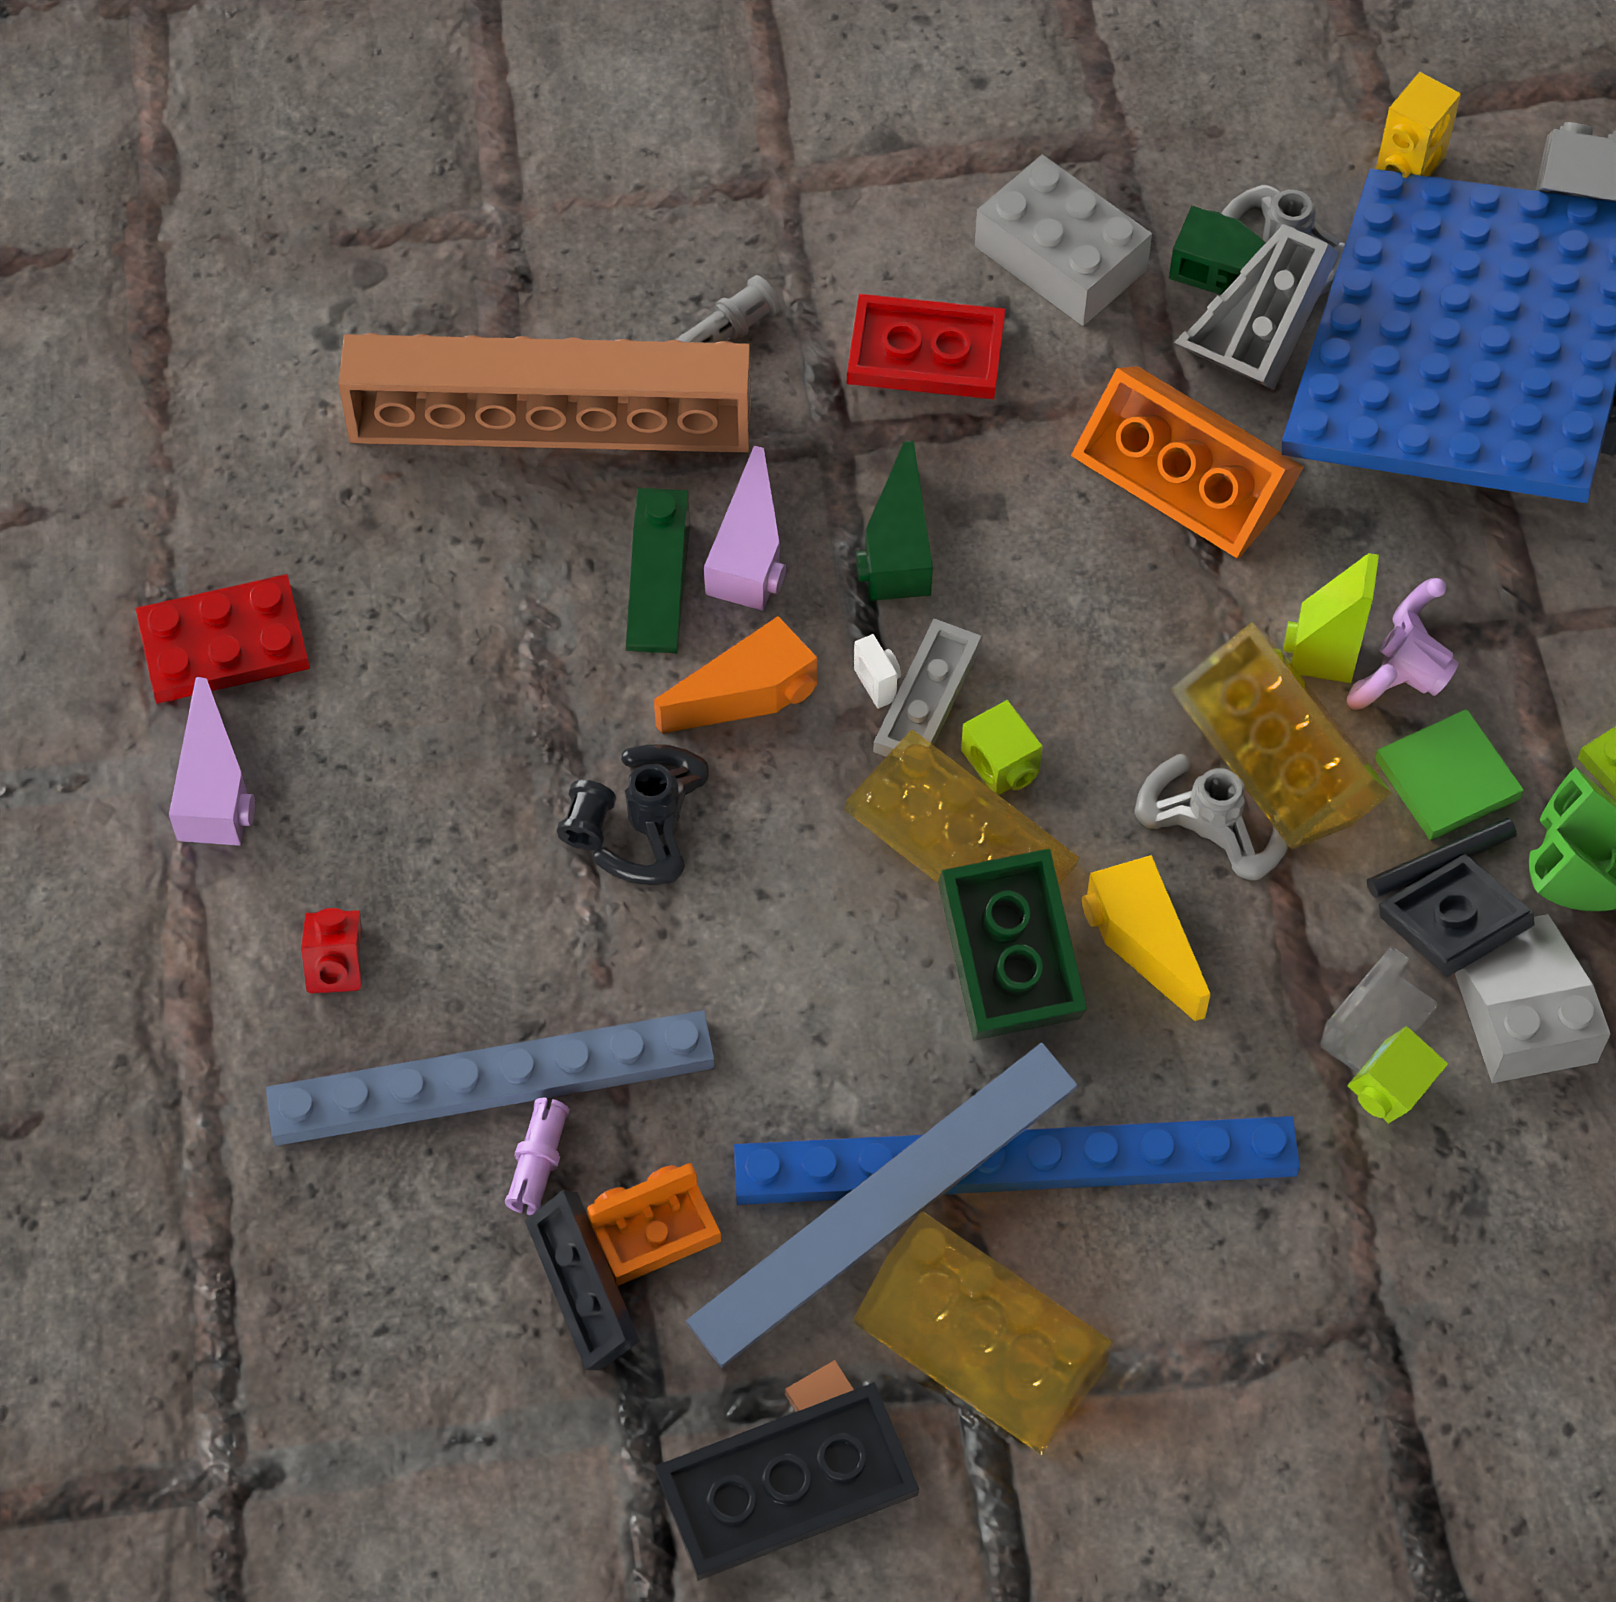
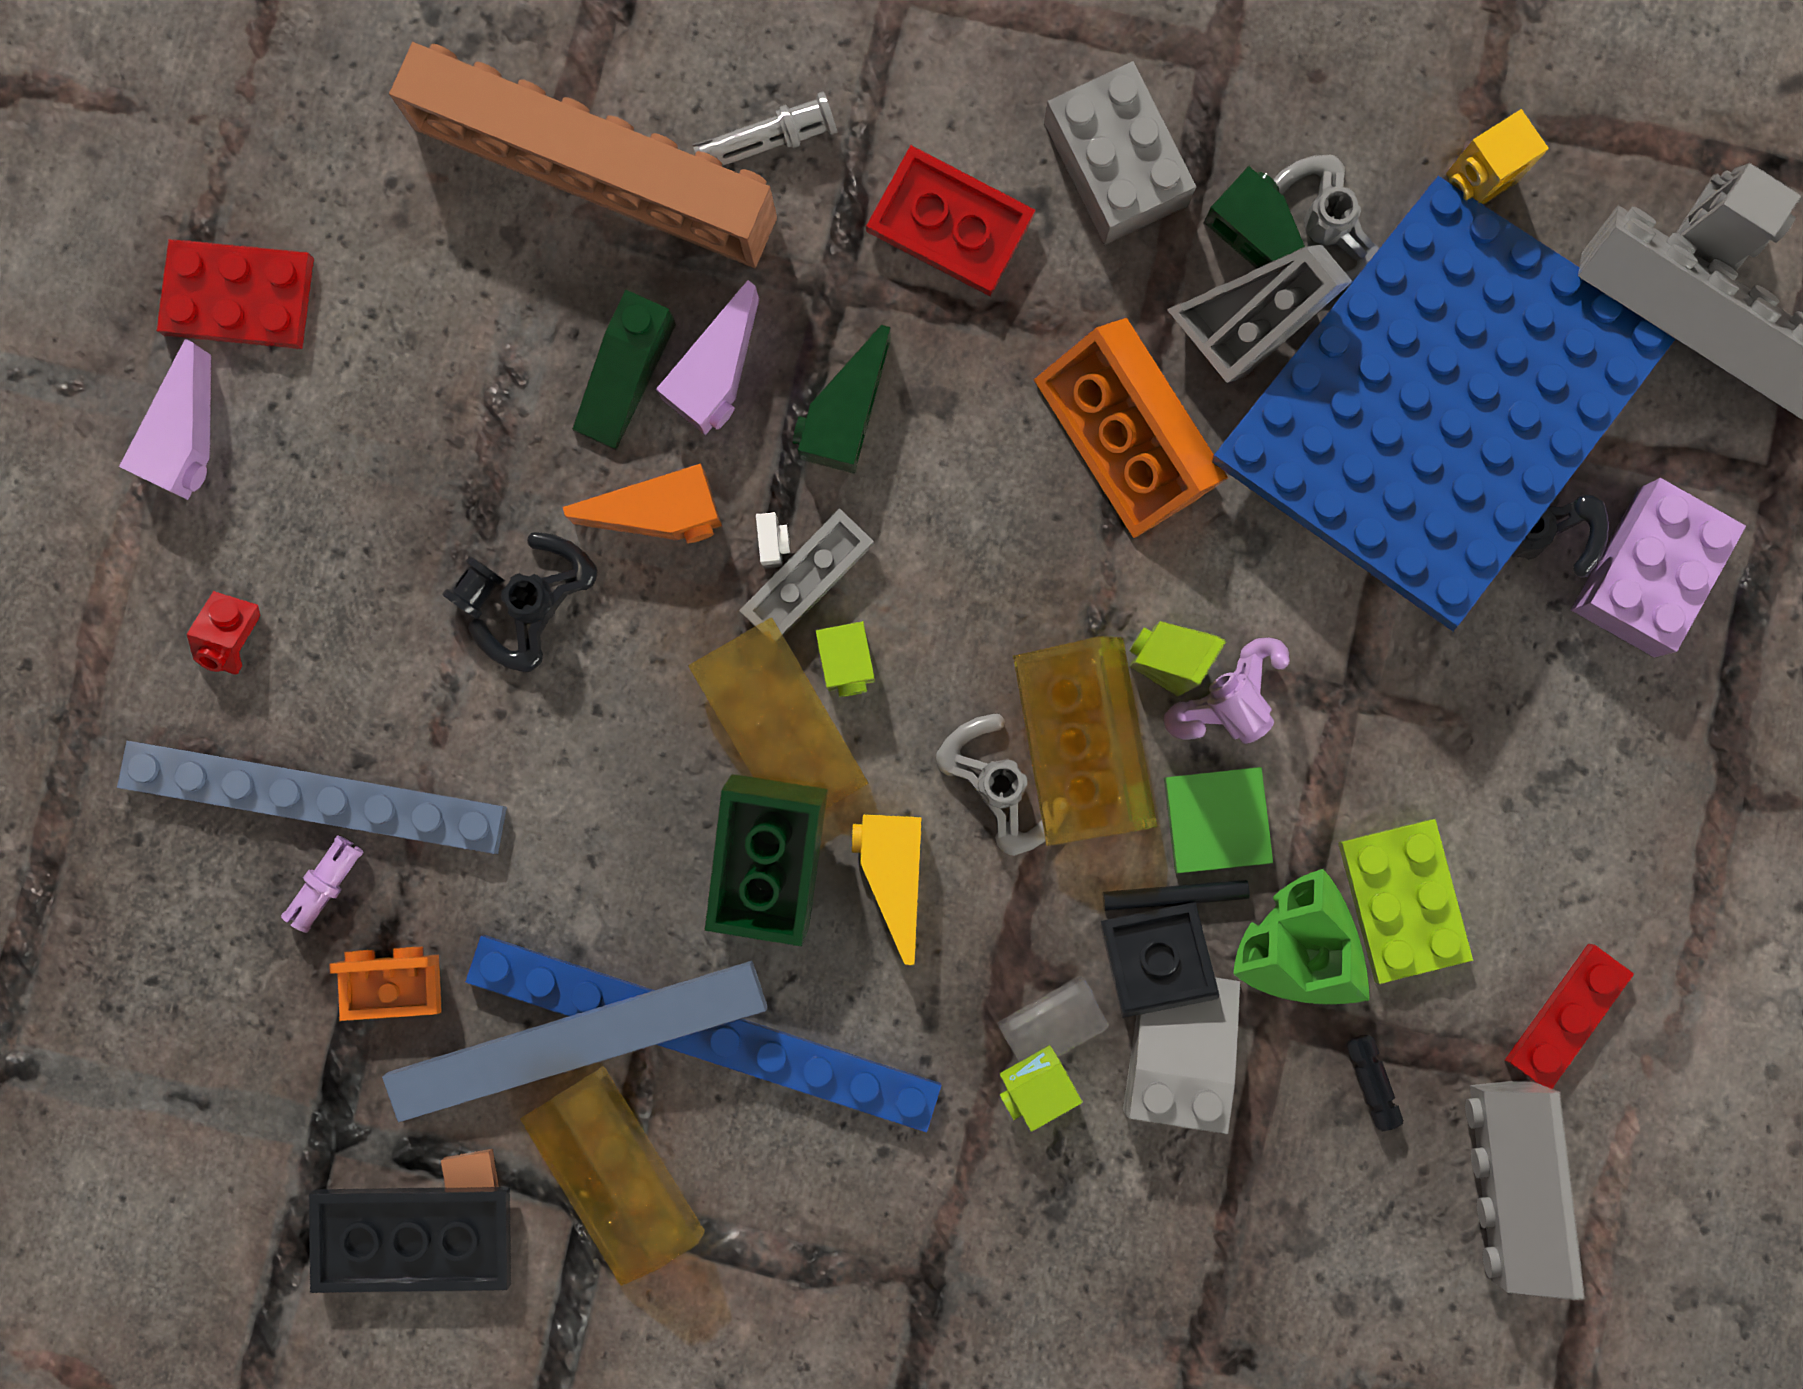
camera: 25 degrees right, 25 degrees up
black plate [525,1191,640,1371] -> none

